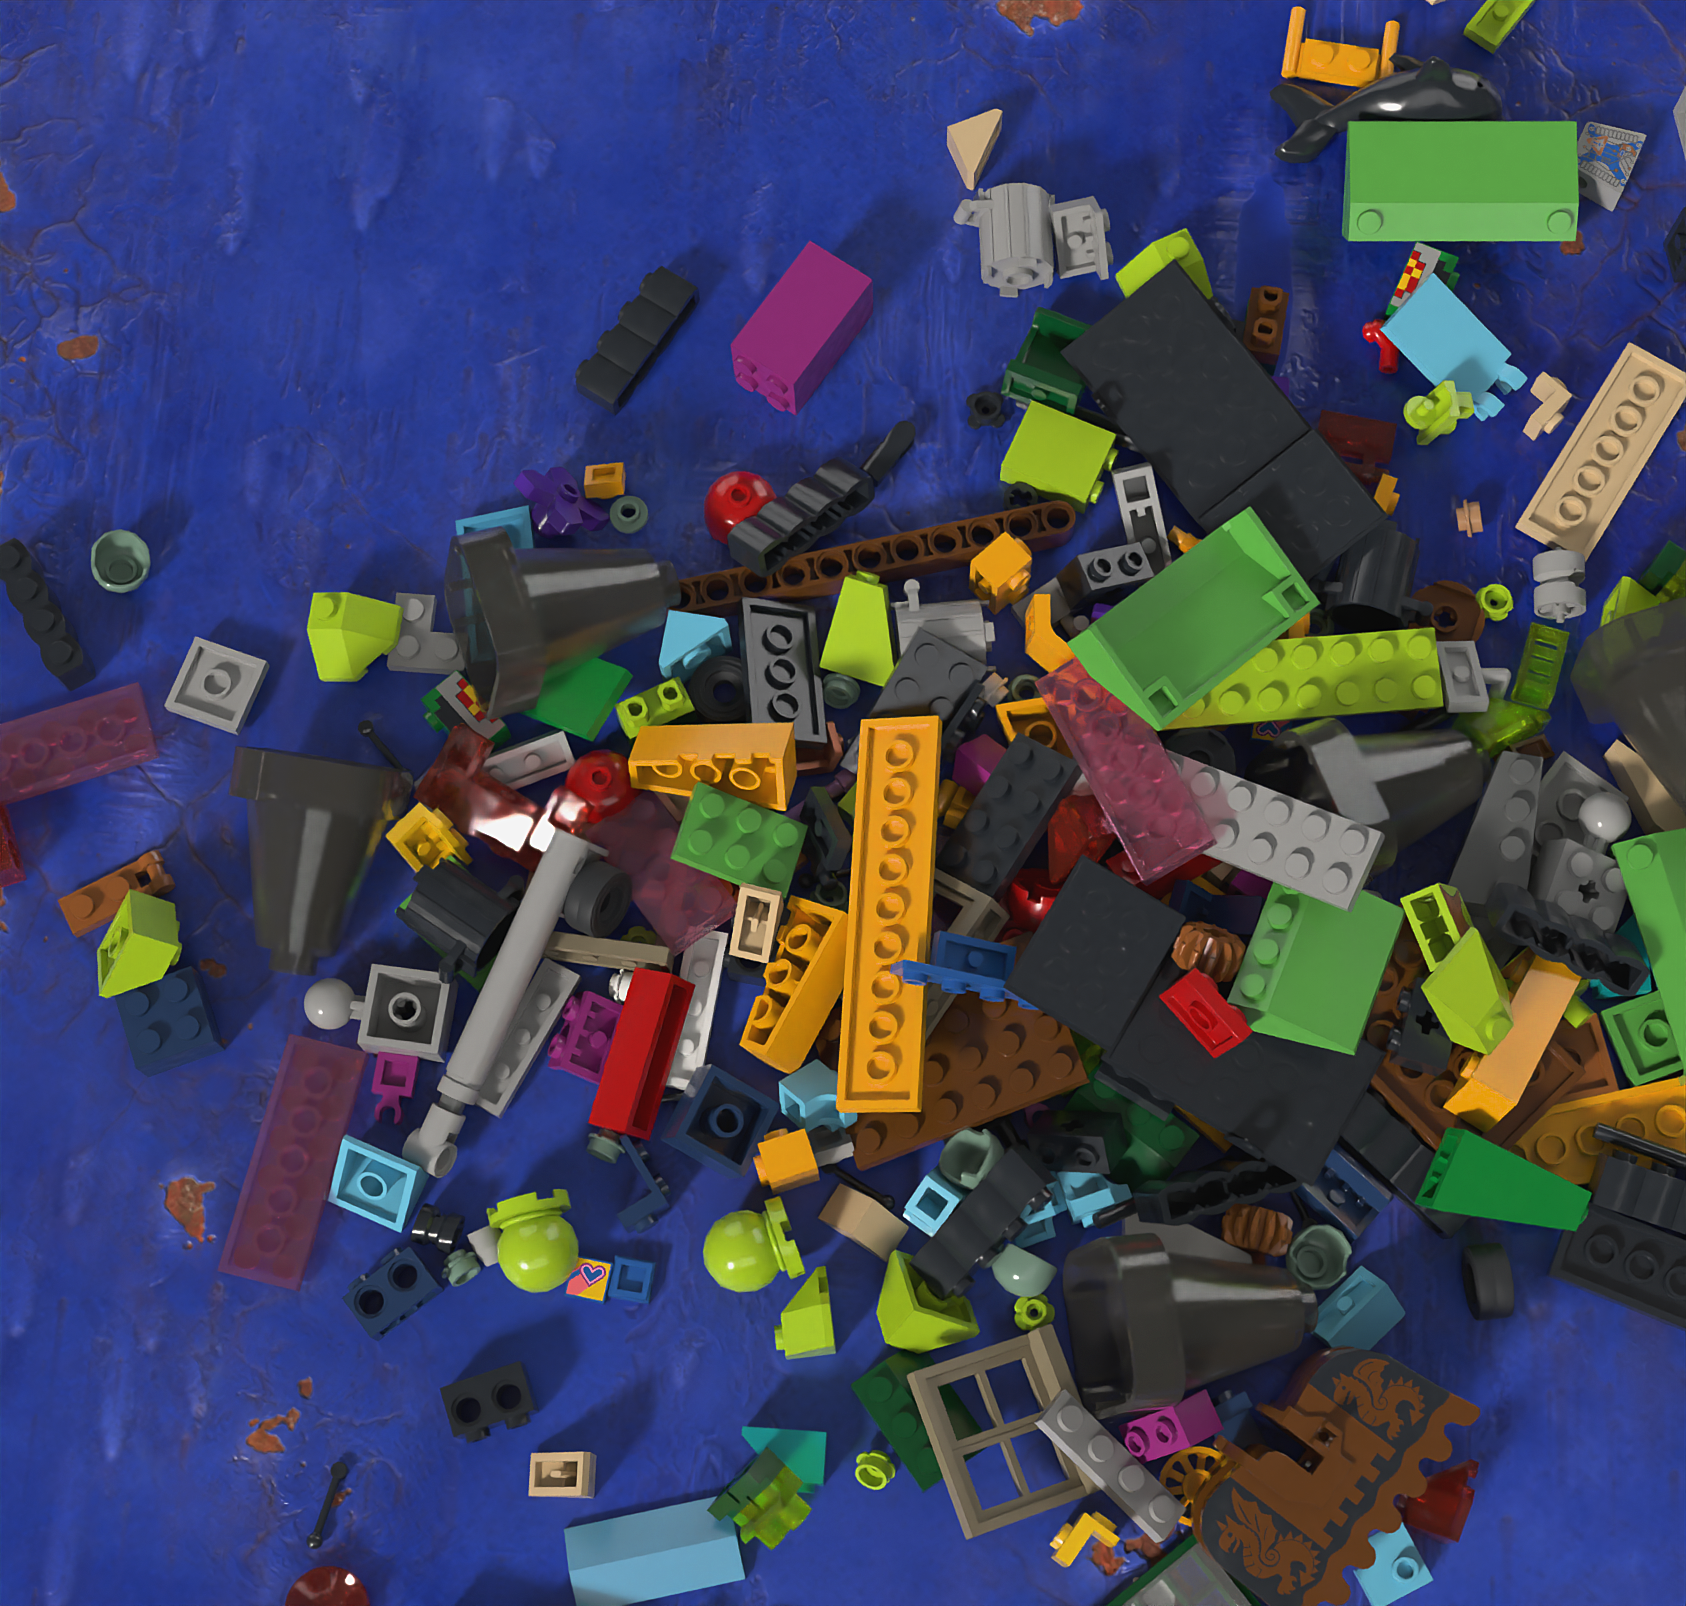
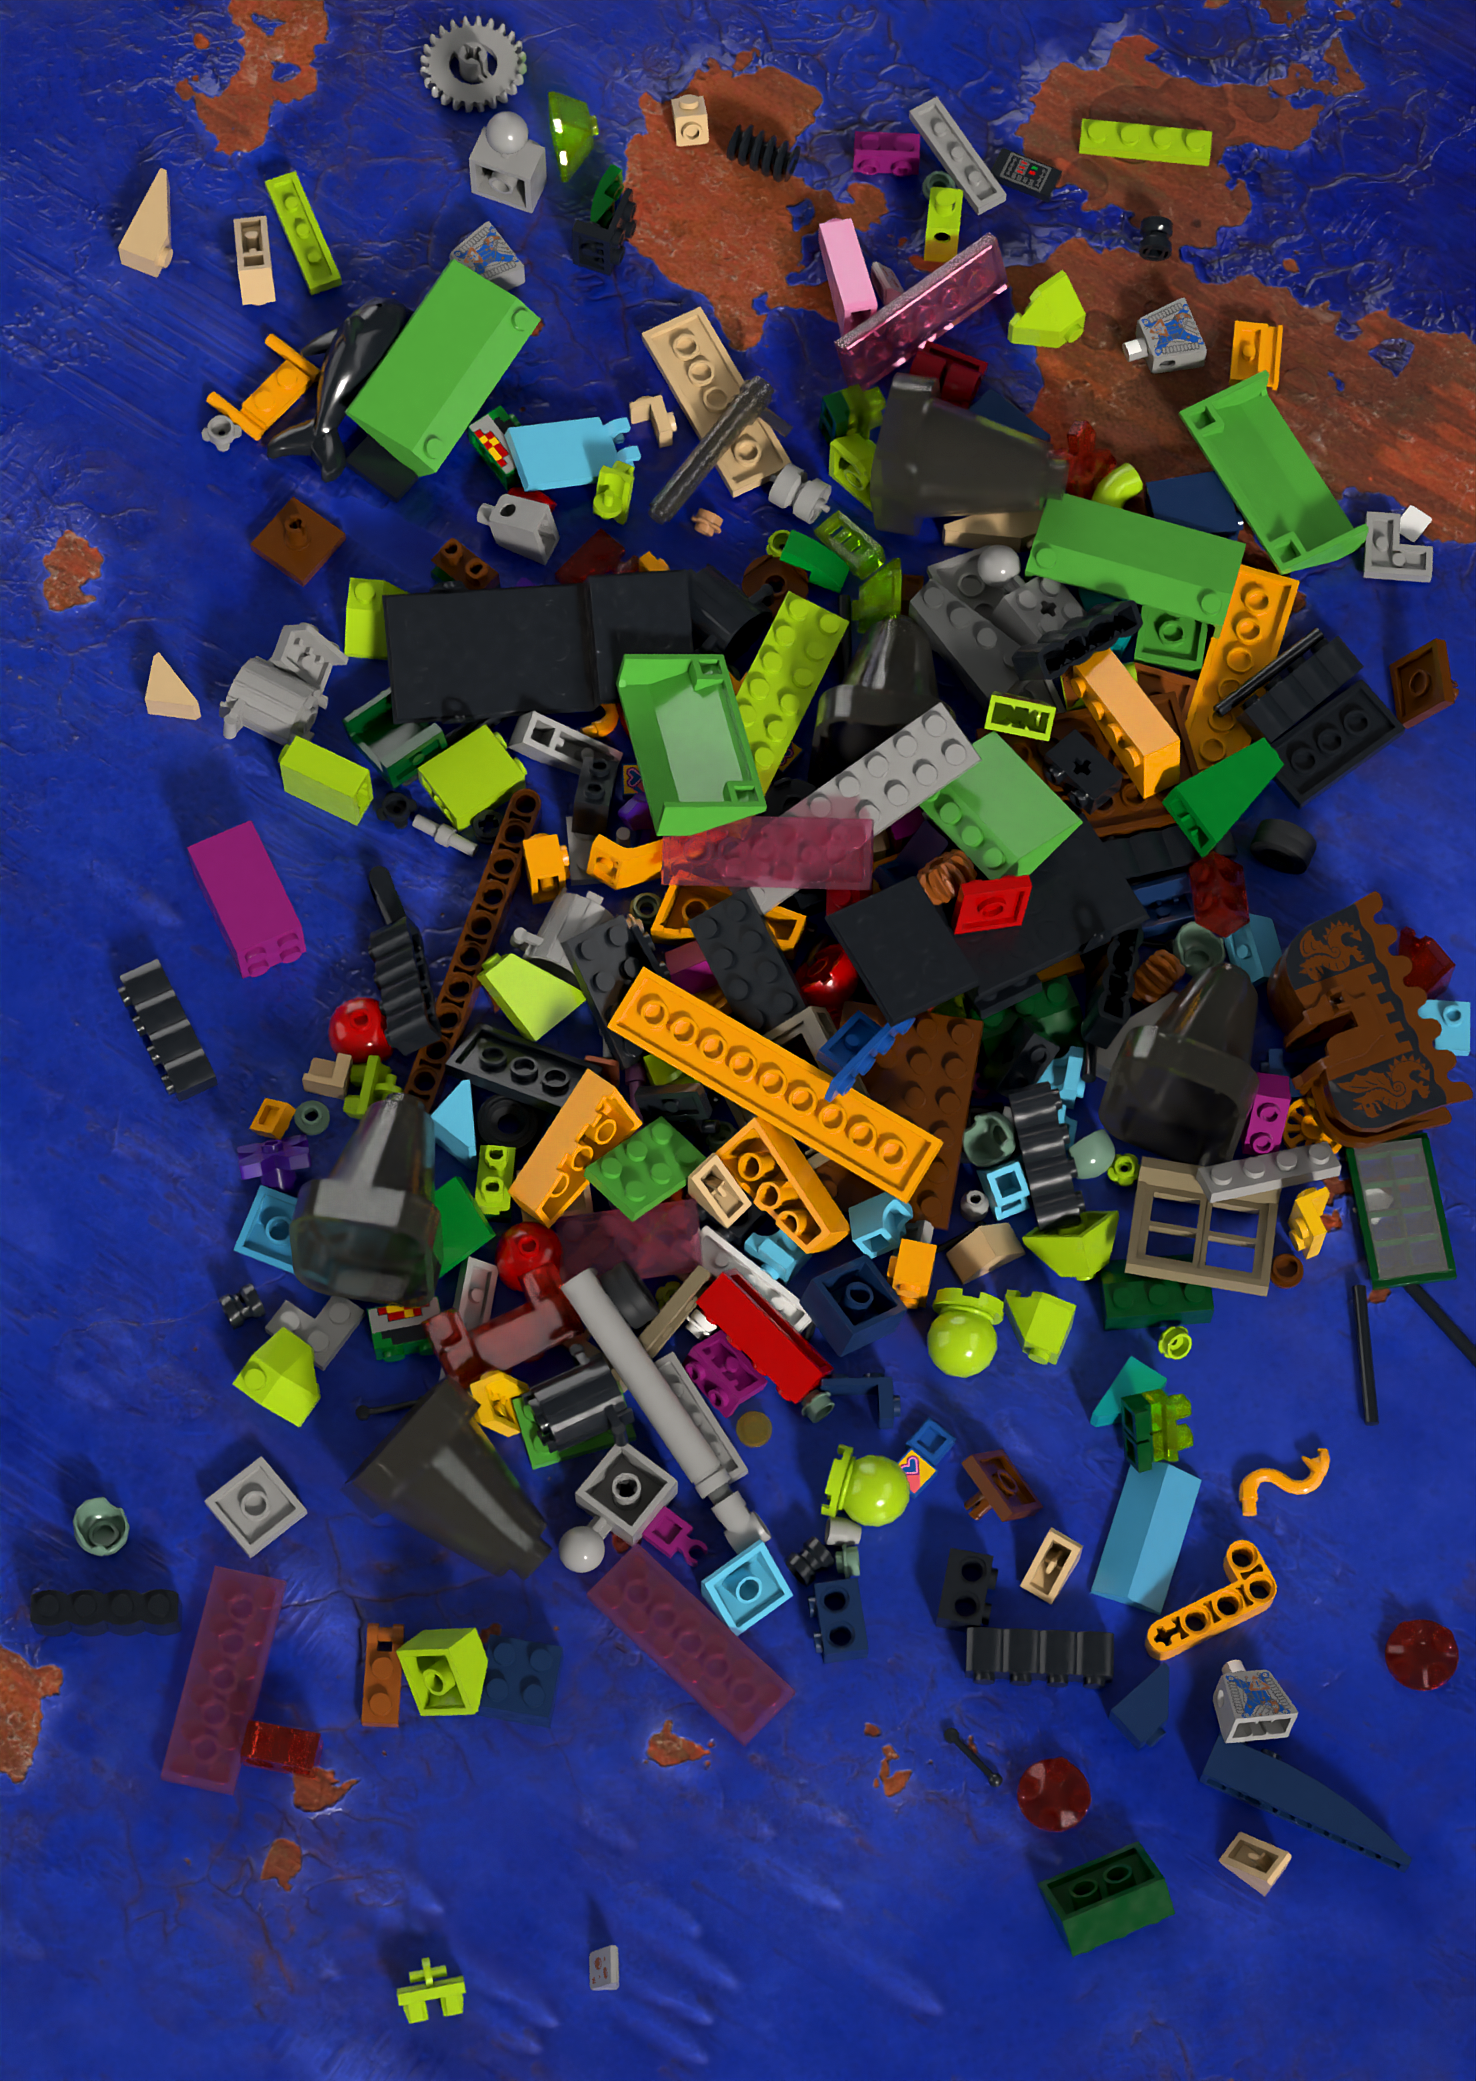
camera: 65 degrees left, 5 degrees down
sand green plate [822,673,860,709] -> none
clear red slope [1048,793,1120,886] -> none
lime slope [1421,927,1514,1055] -> none
light grey plate [1436,641,1511,713] -> none
none -> light grey plate [202,414,242,452]
none -> black wheel [218,1283,266,1330]
none -> reddish brown tile [250,496,346,587]
none -> lime brick [278,735,373,826]
none -> tan panel [302,1053,353,1100]
none -> lime hips [343,1055,404,1128]
none -> black tile [346,435,418,503]
none -> light grey bar [412,814,479,857]
none -> light grey torso [477,494,560,565]
none -> clear smoke cylinder [648,376,794,525]
none -> clear yellow plate [736,1411,772,1447]
none -> medium azure brick [744,1229,813,1286]
none -> green slope [780,530,850,593]
none -> light grey hose [960,1190,989,1222]
none -> reddish brown tile [961,1449,1043,1522]
none -> black brick [965,1627,1114,1689]
none -> clear red brick [1189,851,1250,938]
none -> reddish brown plate [1270,1253,1304,1289]

